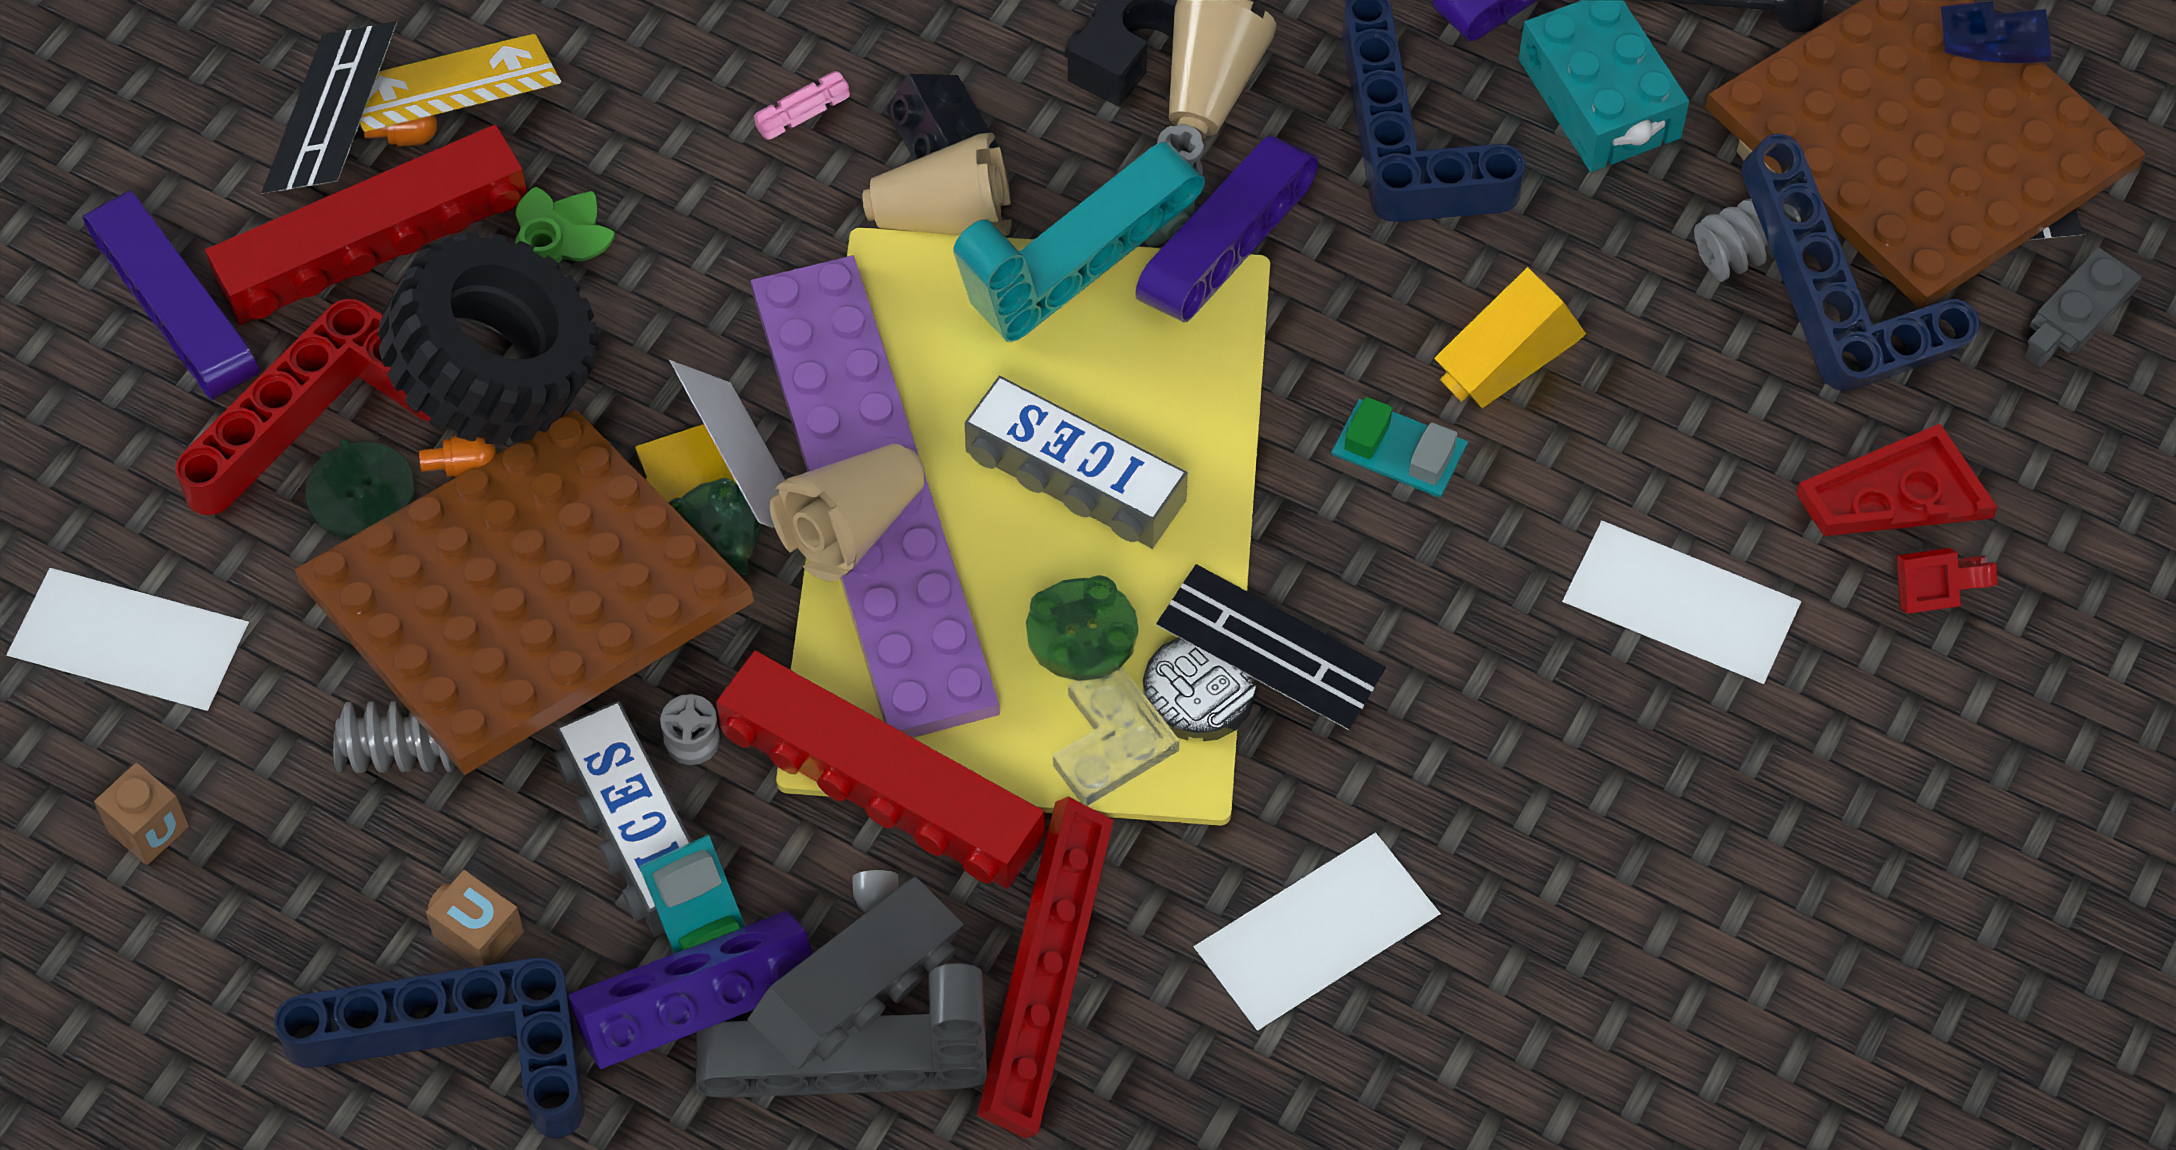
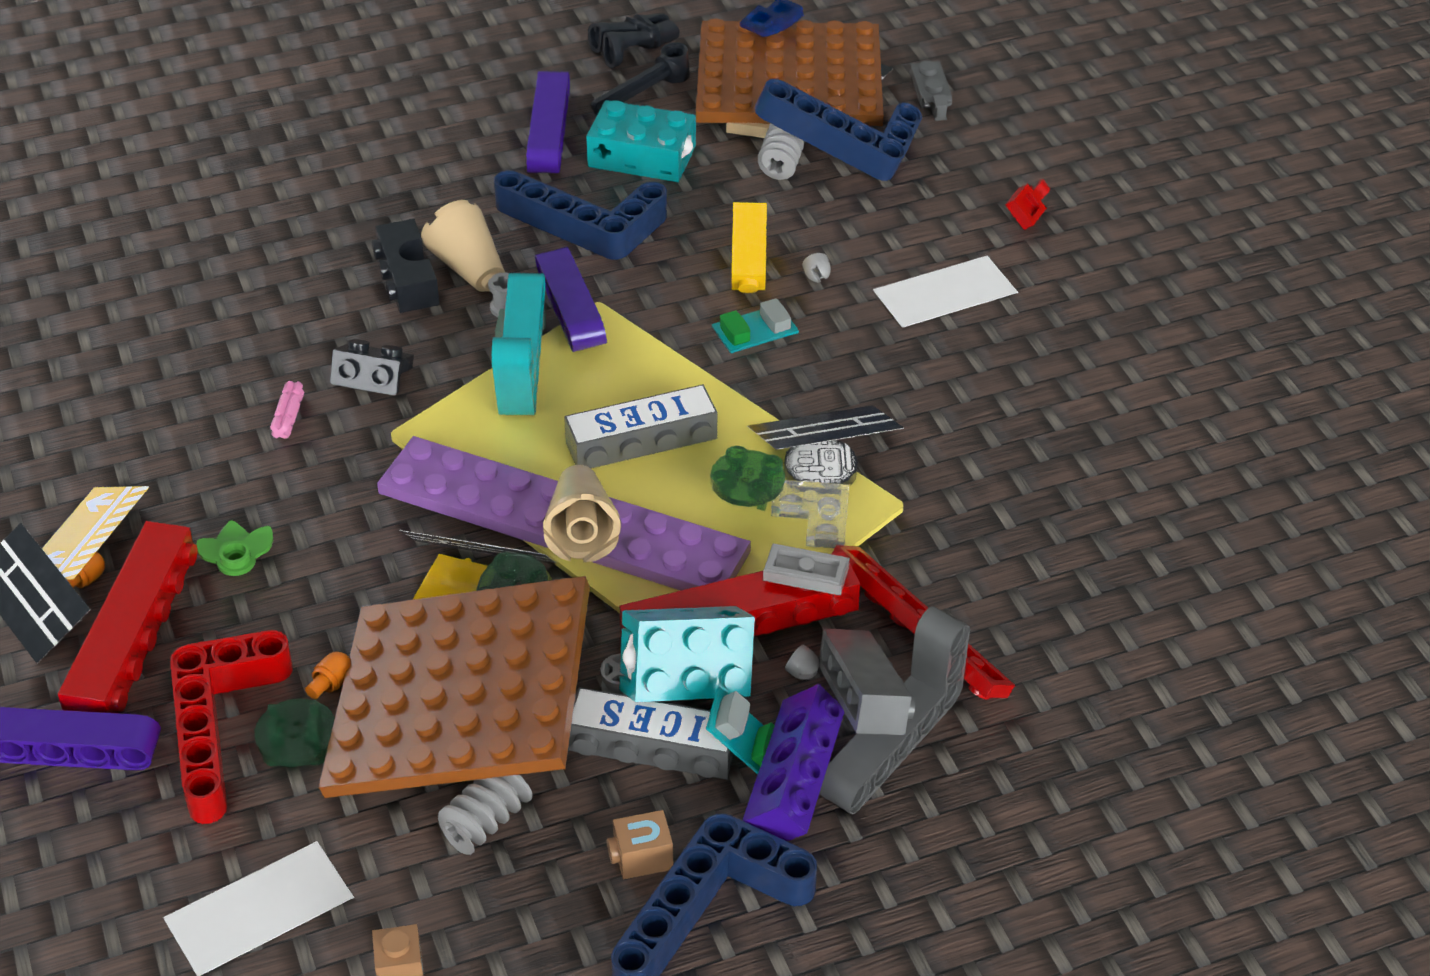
camera: 50 degrees left, 15 degrees down
black tyre [378,232,599,444] -> none
tan cone [862,133,1011,236] -> none
white sticker [1193,833,1441,1031] -> none
red wing [1796,424,1998,536] -> none
none -> piece [619,606,755,702]
none -> light grey plate [763,543,850,596]
none -> light grey hinge [802,253,831,283]

